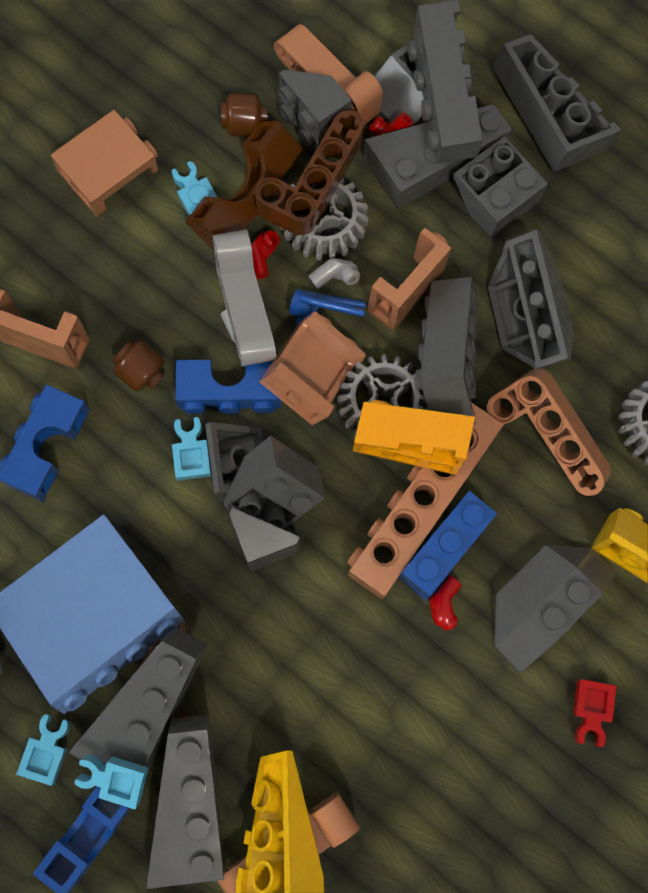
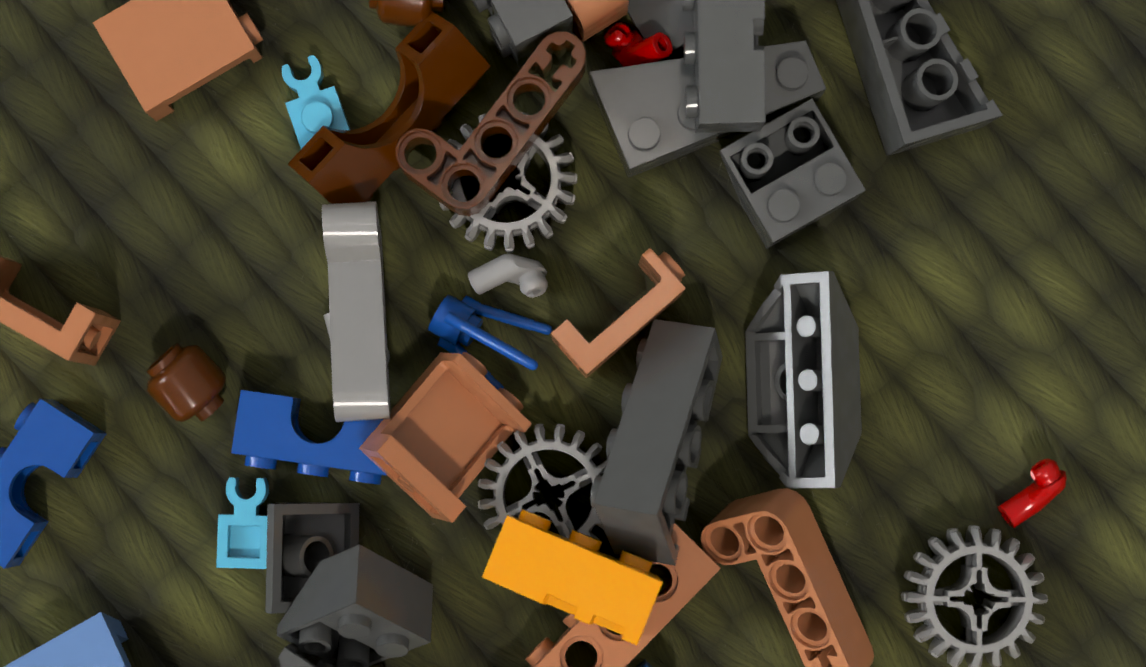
camera: 15 degrees right, 10 degrees up
red arm [251,230,280,280] -> none

